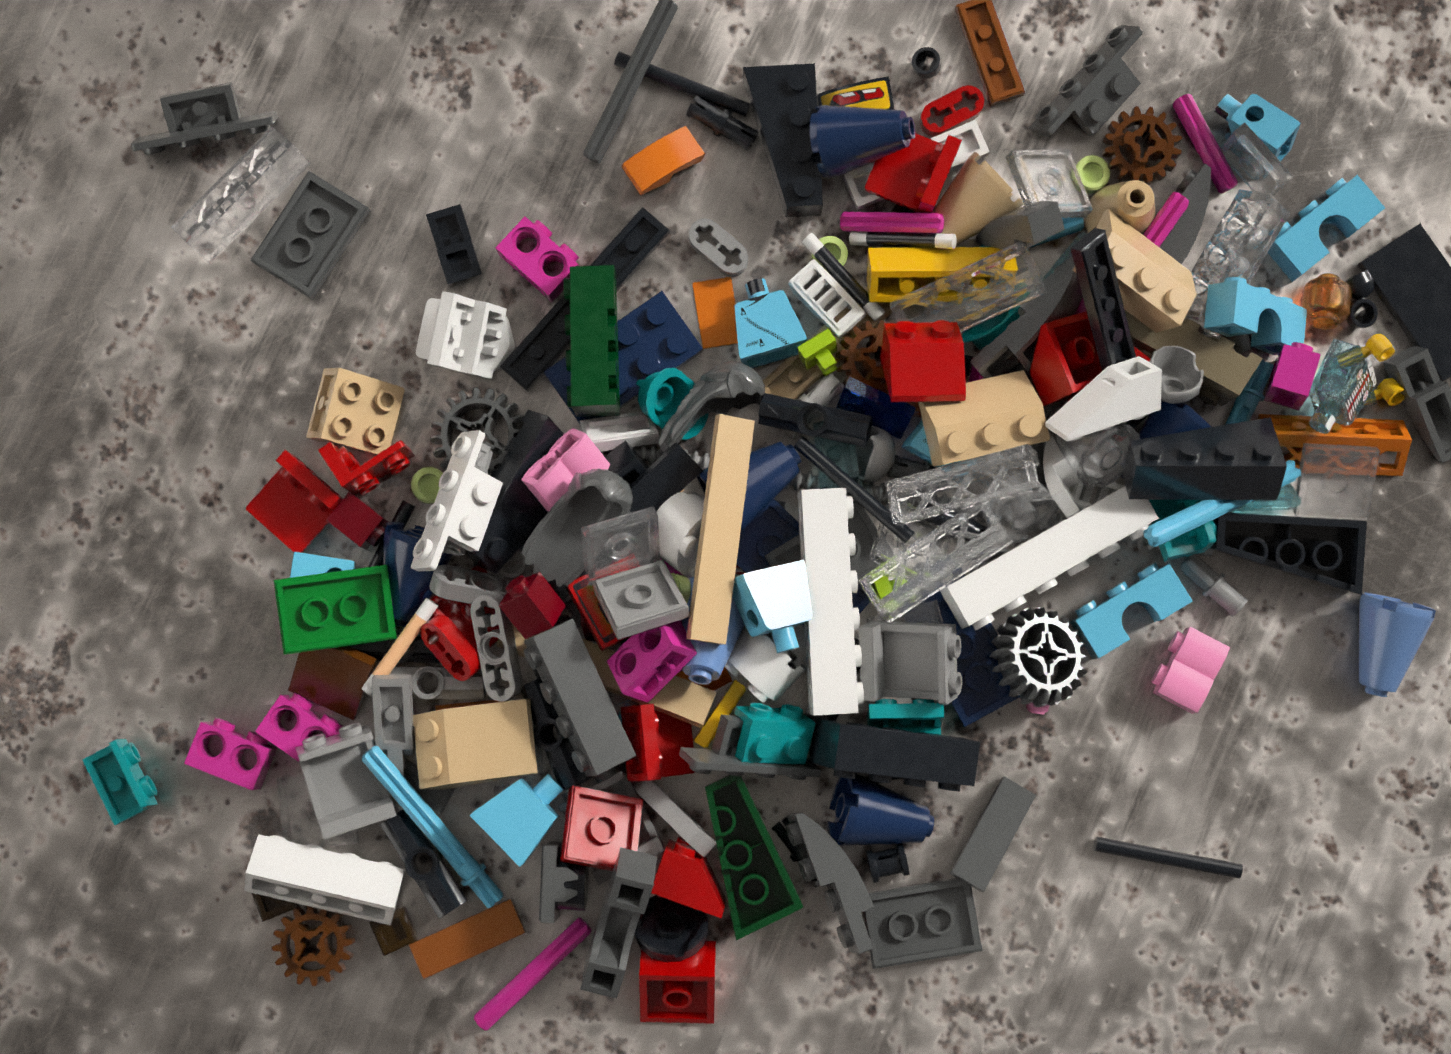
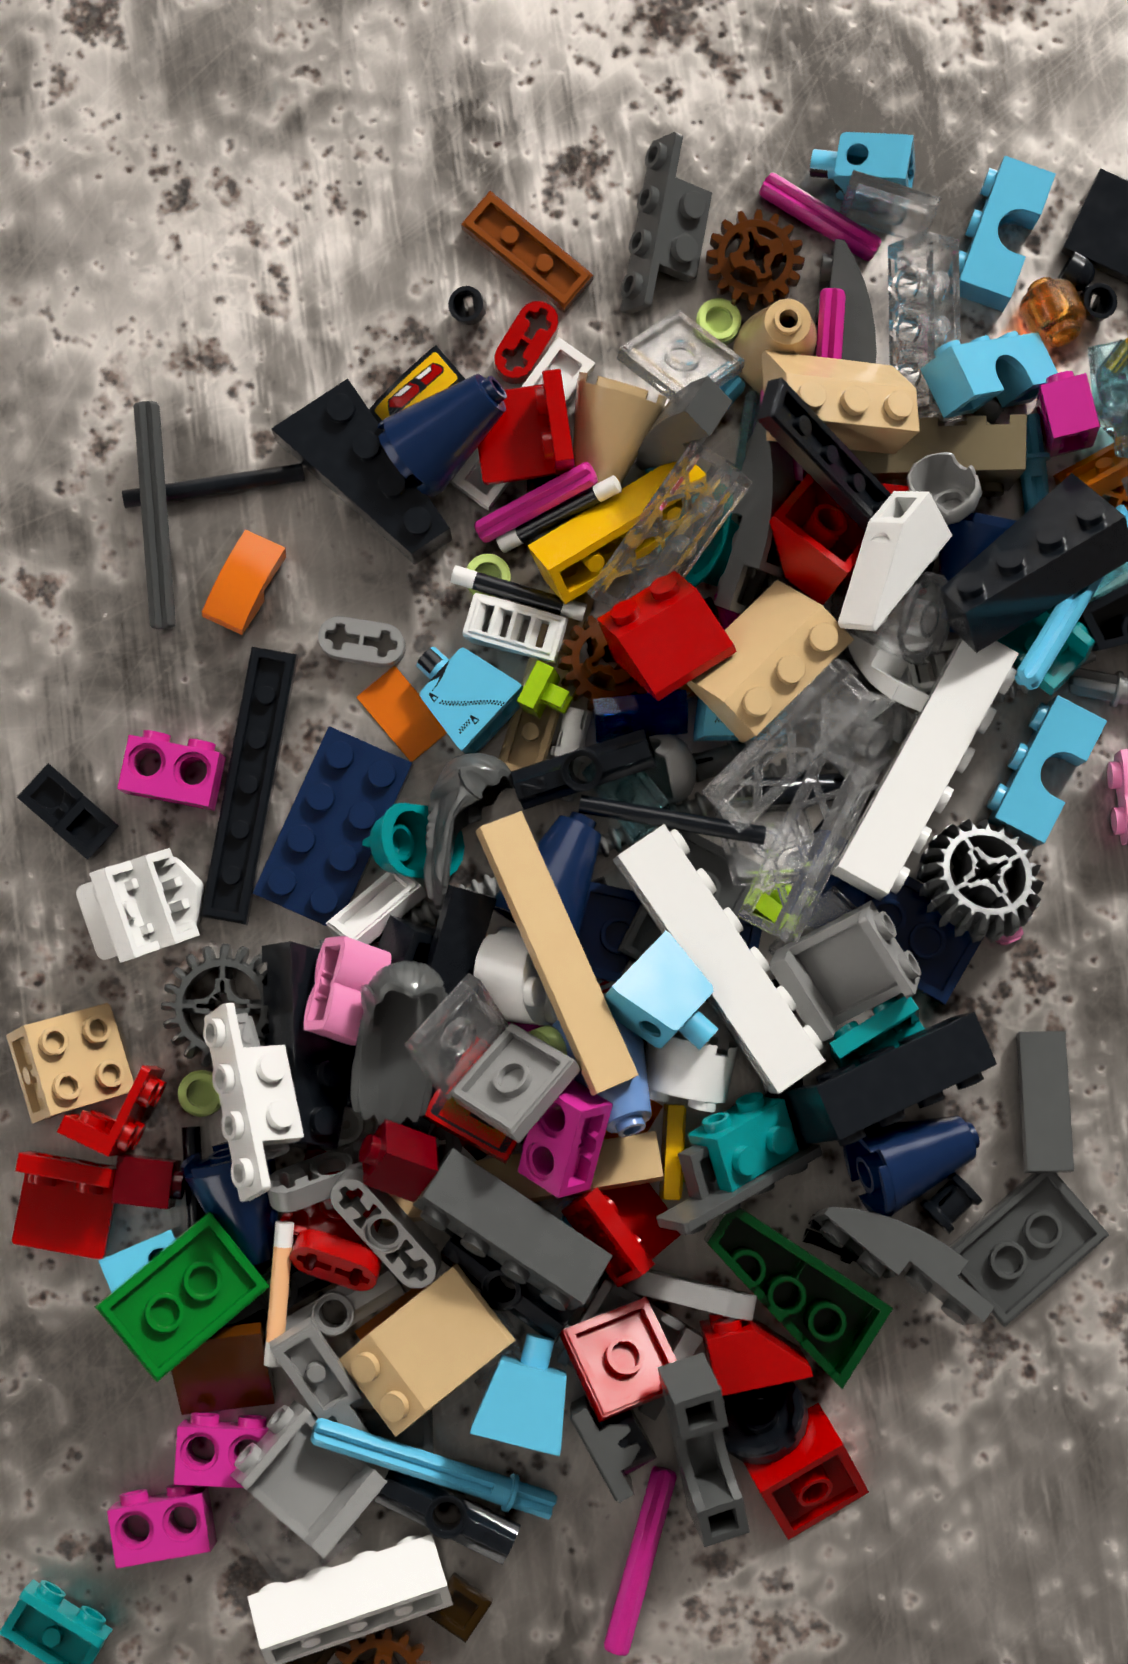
camera: 35 degrees left, 0 degrees up
dark orange tile [409,898,527,979] -> none
dark green wedge [564,265,620,417] -> none
black pin [686,95,759,151] -> none

